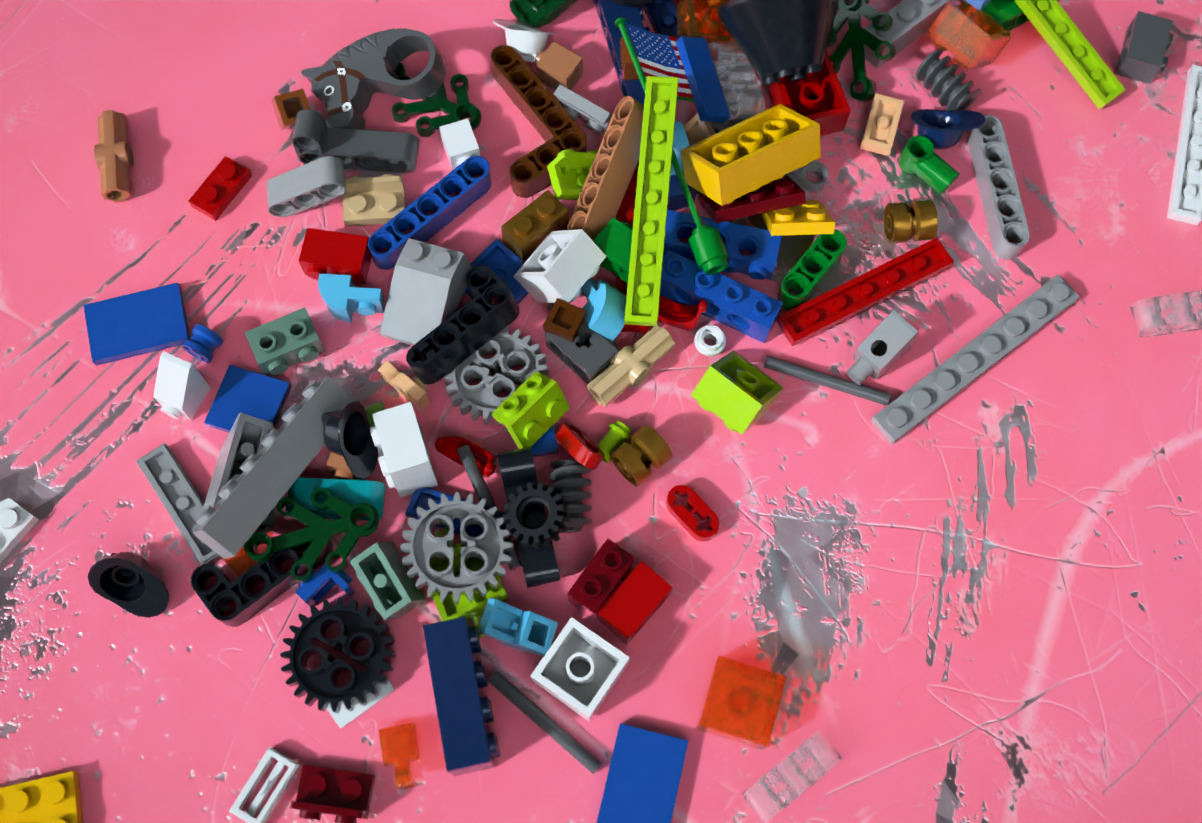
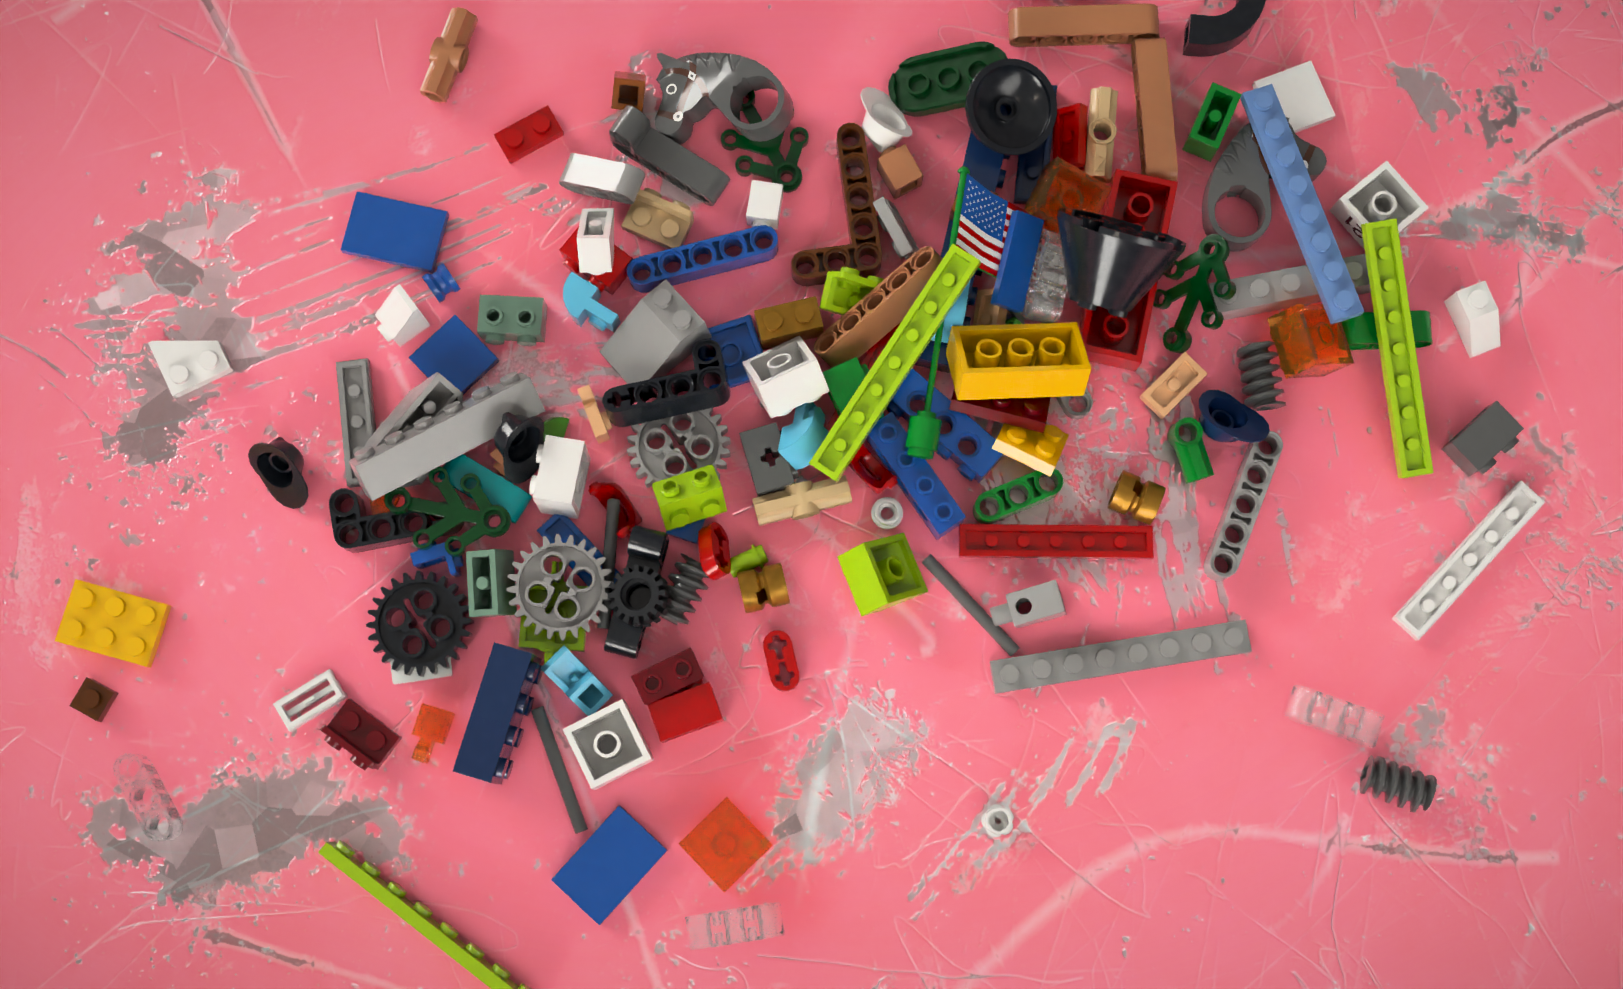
camera: 30 degrees right, 10 degrees up
reddish brown plate [543,298,587,342] -> none
none -> white slope [577,208,614,275]
none -> white plate [981,804,1014,837]

